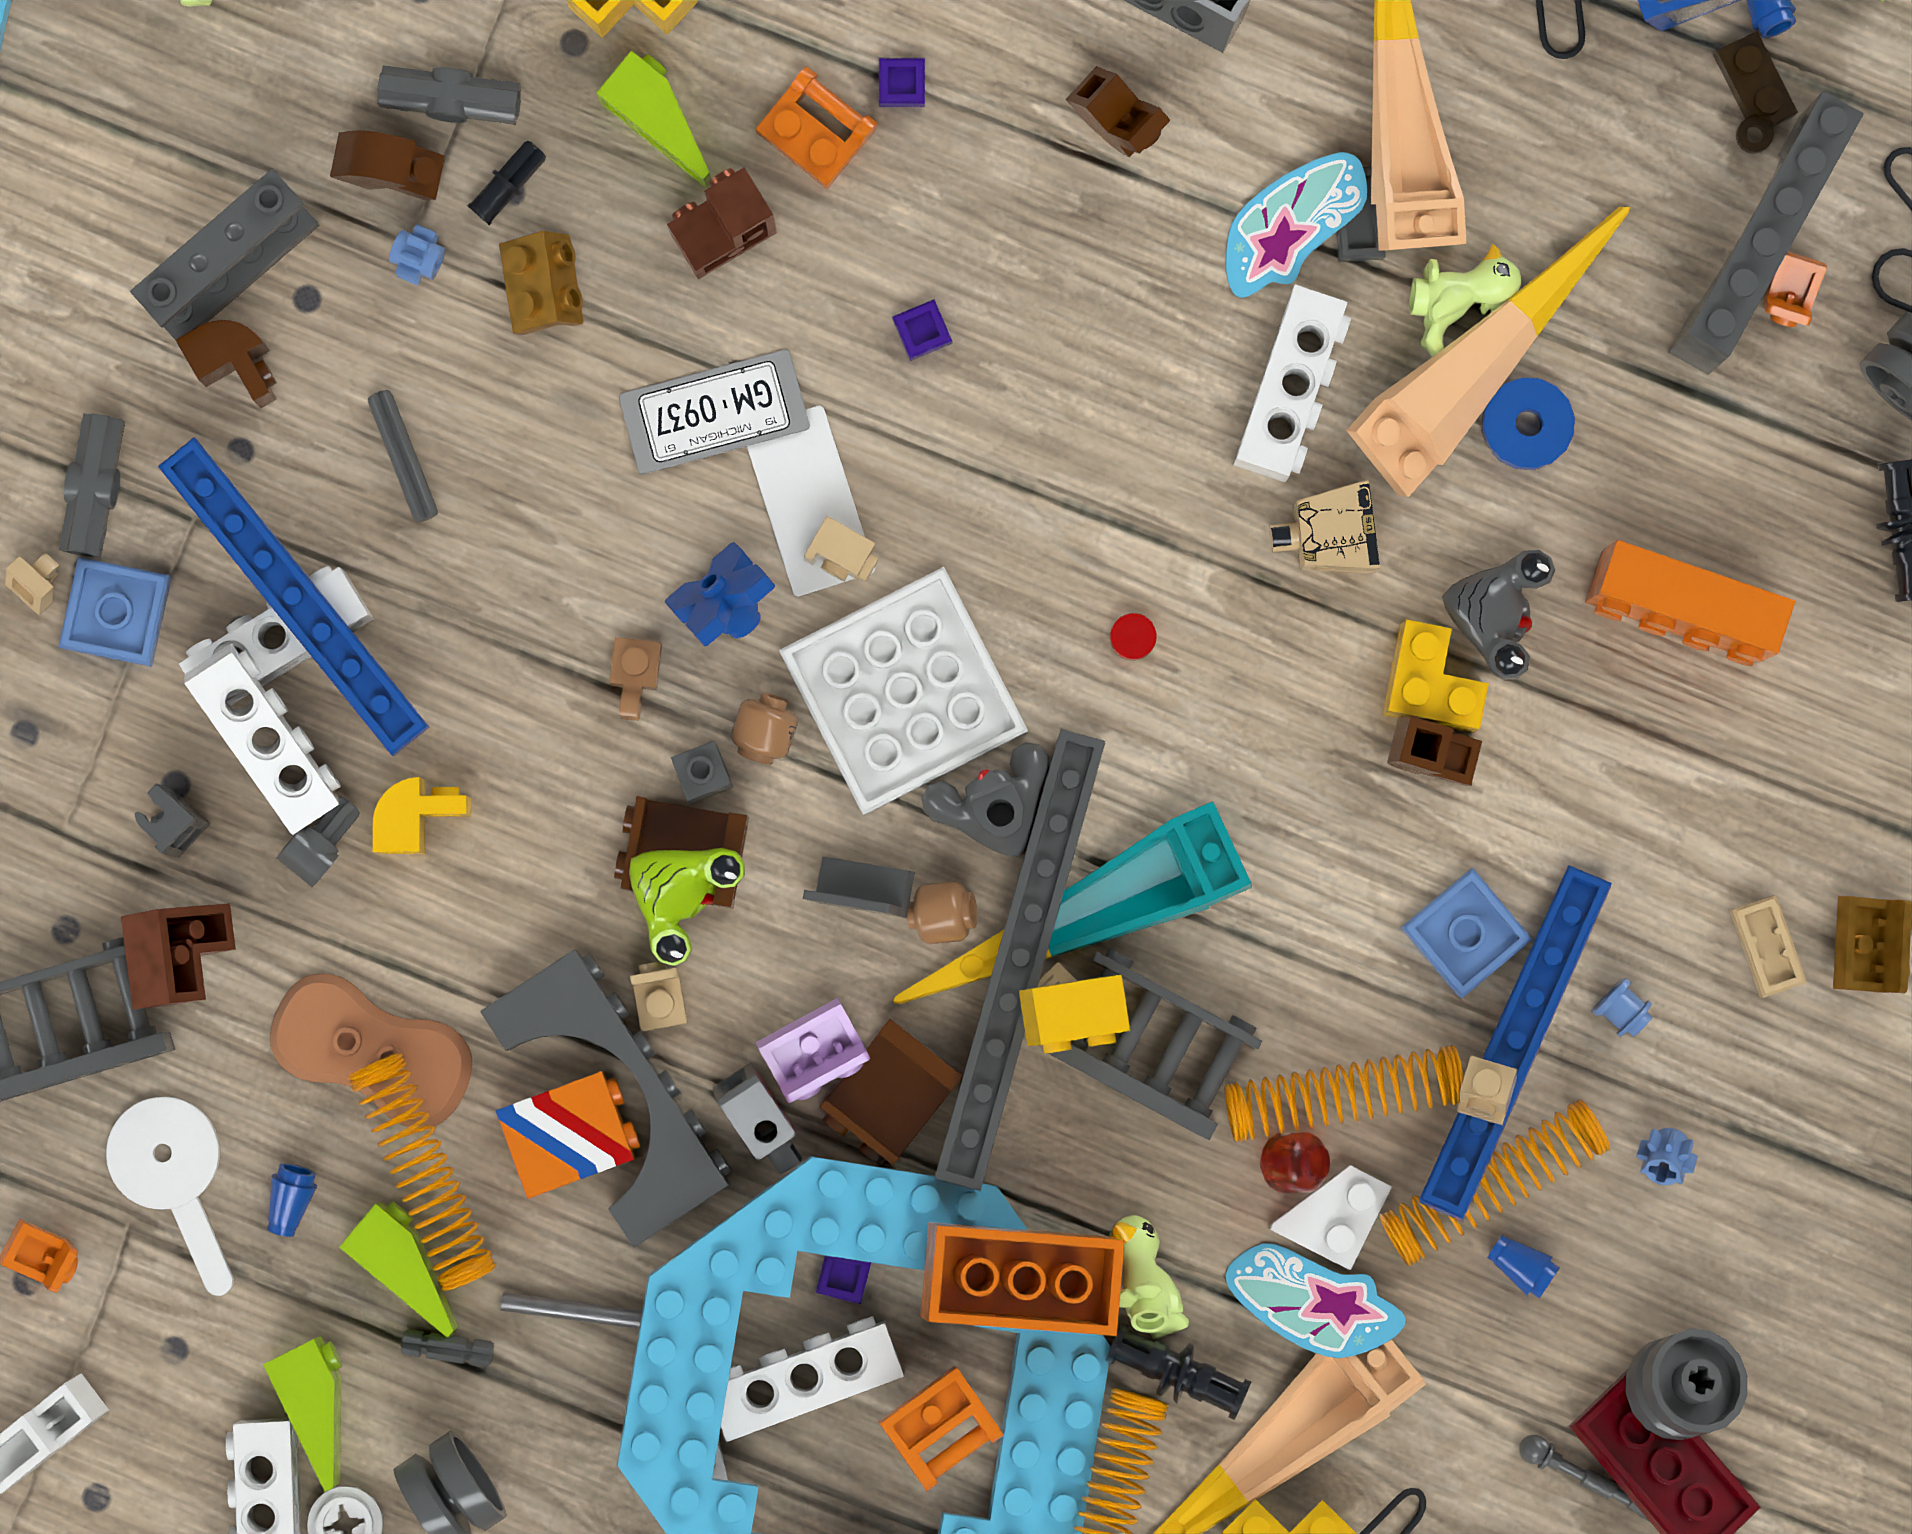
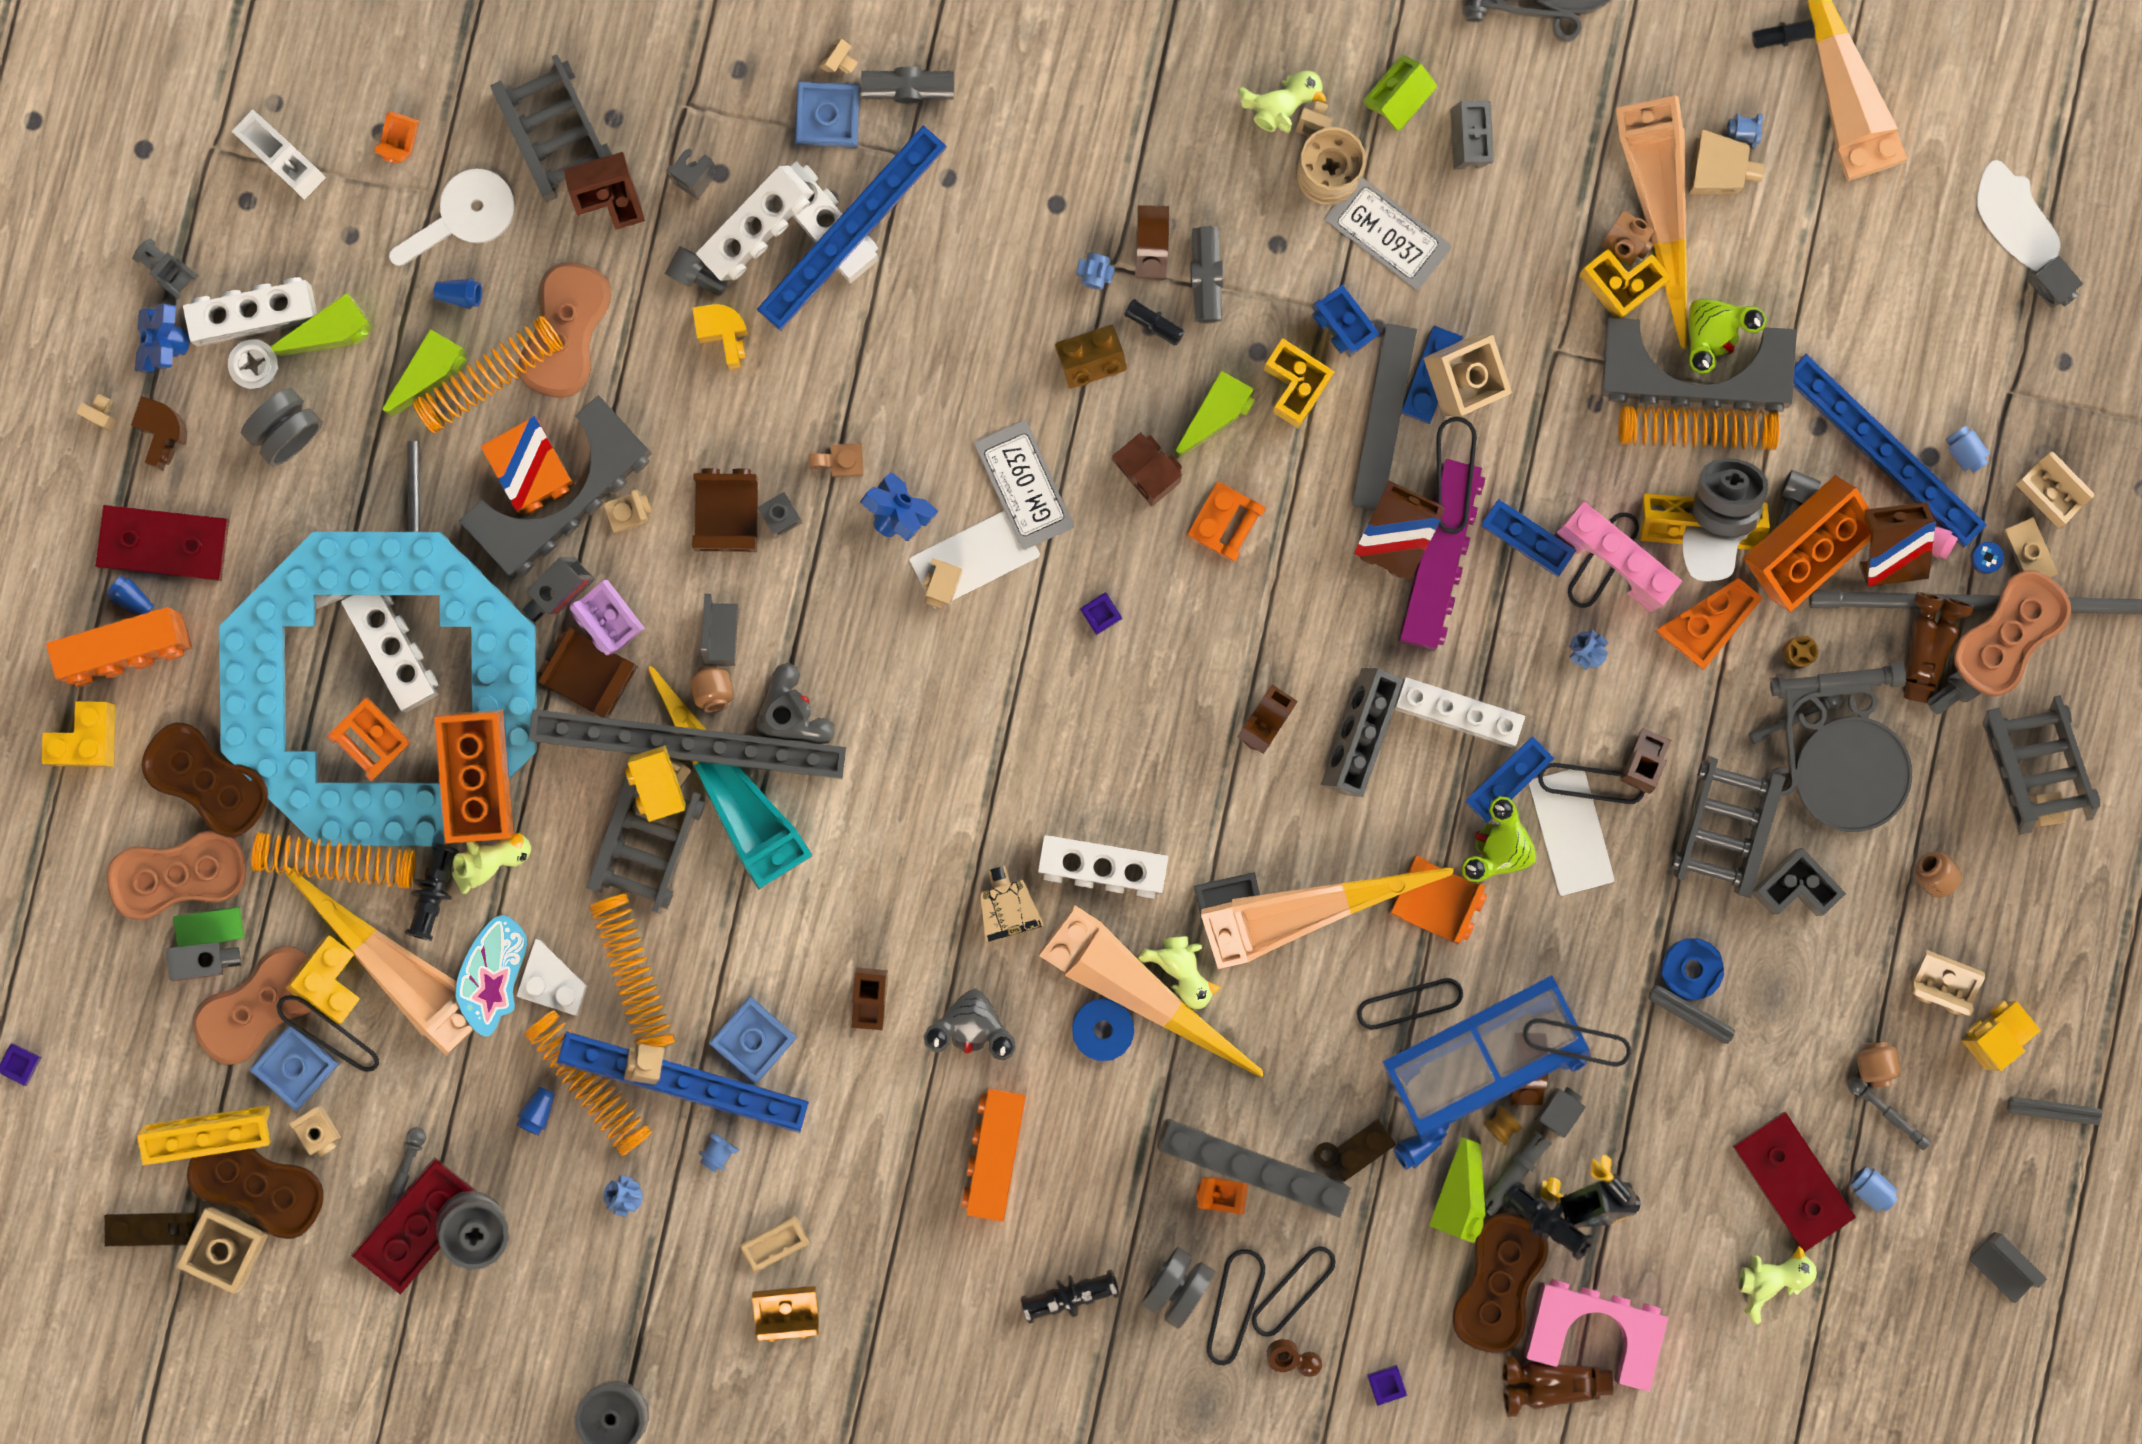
camera: 80 degrees right, 0 degrees up
dark grey fence [130,168,320,340] -> none
reddish brown brick [175,320,277,408] -> none
dark grey axle [368,390,438,522] -> none
dark grey axle [401,1329,494,1367] -> none
lime head [629,848,745,966] -> none
medium nougat head [731,692,798,765] -> none
white tile [779,567,1028,816] -> none
dark purple tile [816,1255,871,1304] -> none
dark purple tile [879,58,925,107] -> none
red tile [1110,613,1157,661] -> none
sticker [1226,152,1367,298] -> none
clear red head [1260,1132,1331,1193] -> none
yellow brick [1382,619,1489,733] -> none

